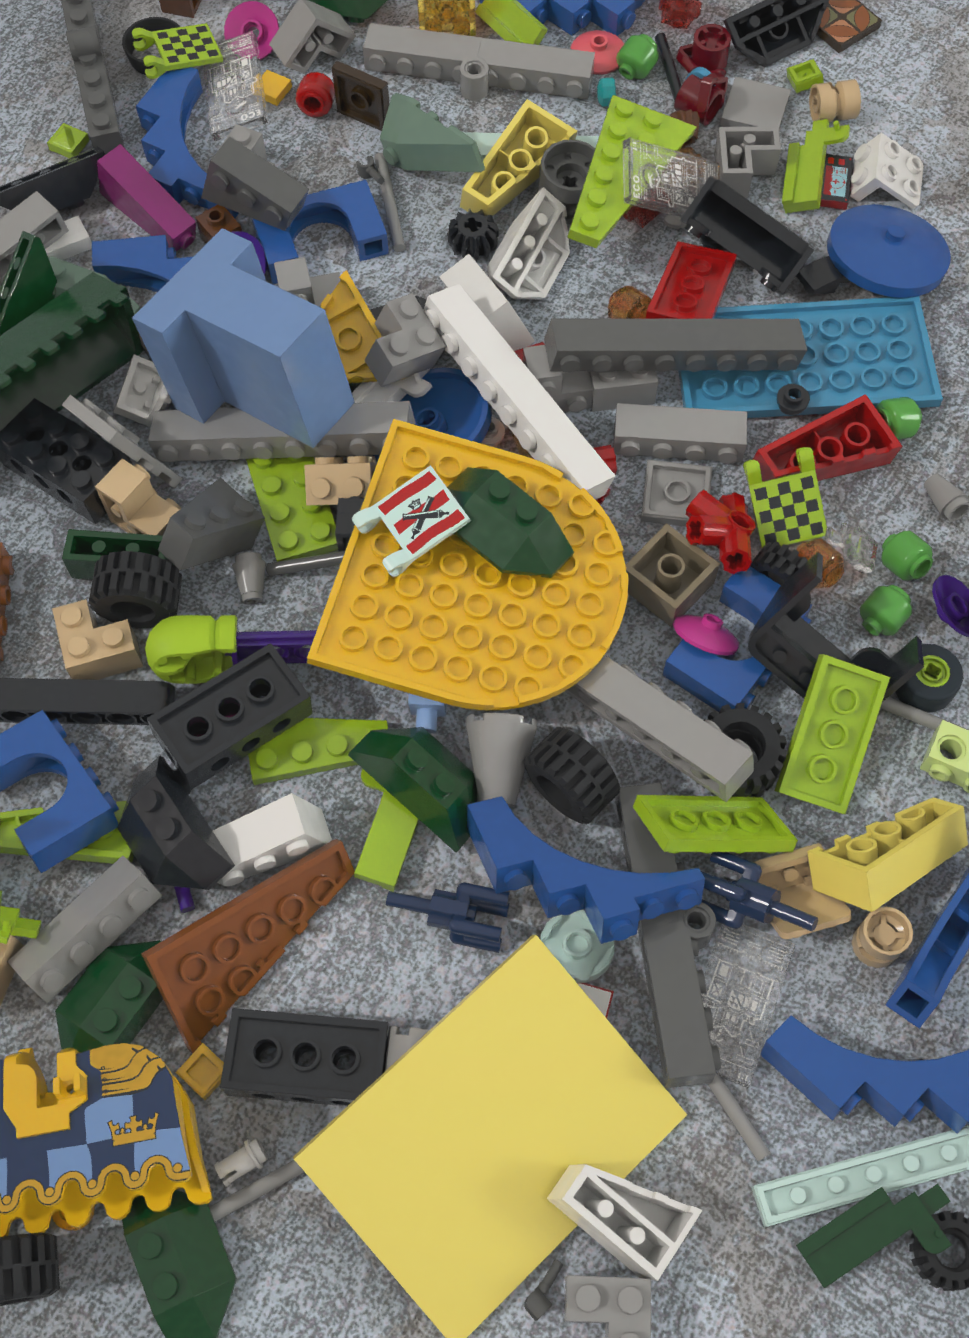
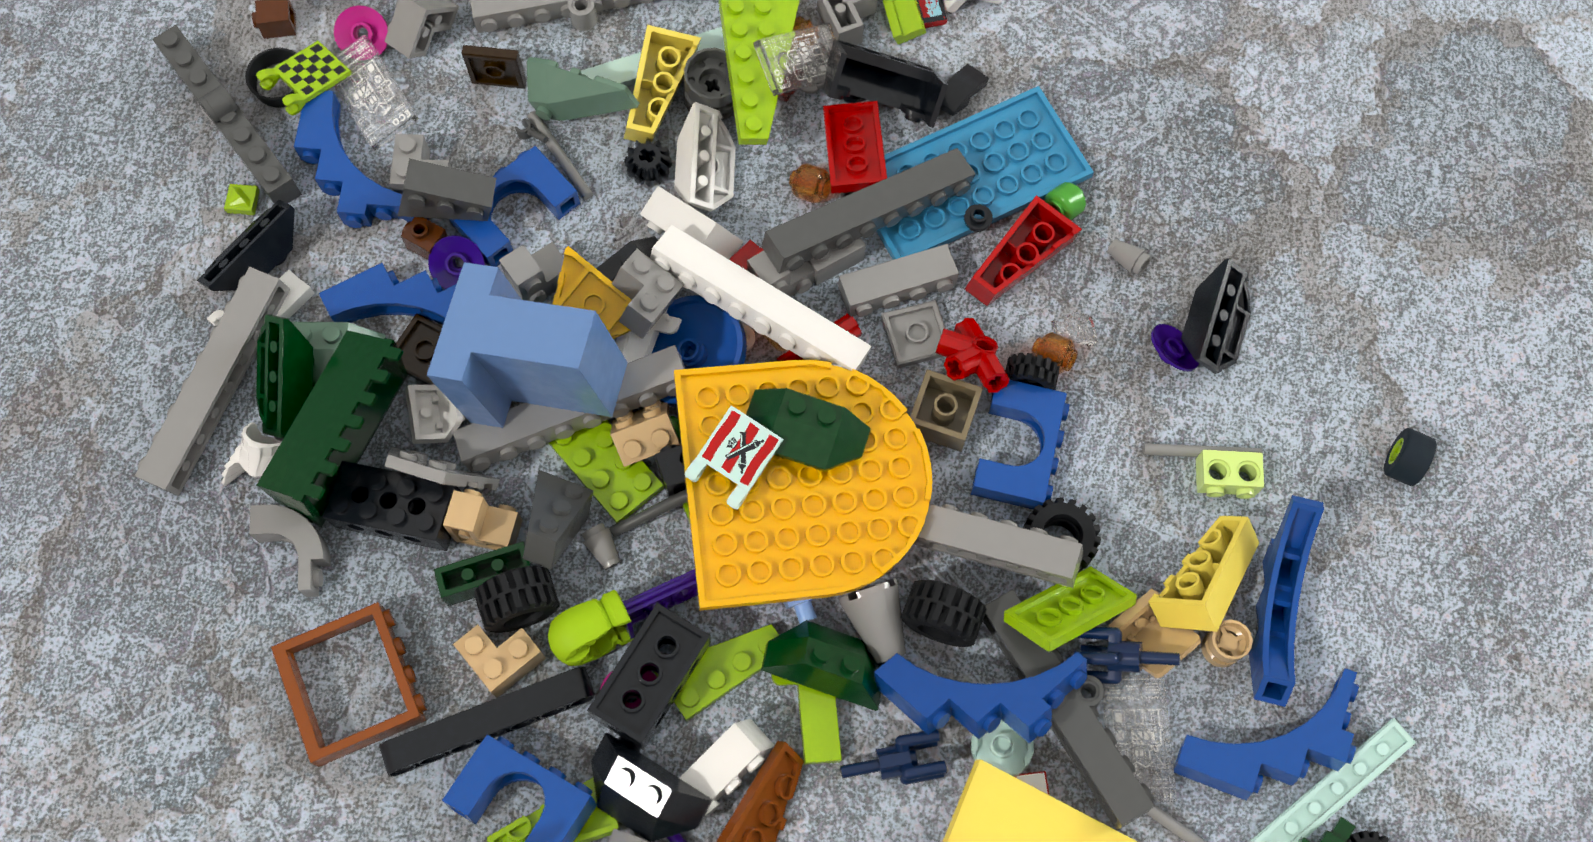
camera: 25 degrees left, 5 degrees up
magenta slope [97,144,196,252] -> none
yellow tile [252,70,292,106] -> none
red head [296,72,335,118] -> none
dark pink dish [673,613,739,656] -> none
lime flag [743,447,828,549] -> none
black windscreen [748,552,924,702] -> none
lime plate [774,654,890,815] -> none
blue dish [827,204,951,298] -> none
bright green head [859,585,912,636] -> none
bright green head [881,530,933,581] -> none
black wheel [895,644,964,713] -> none

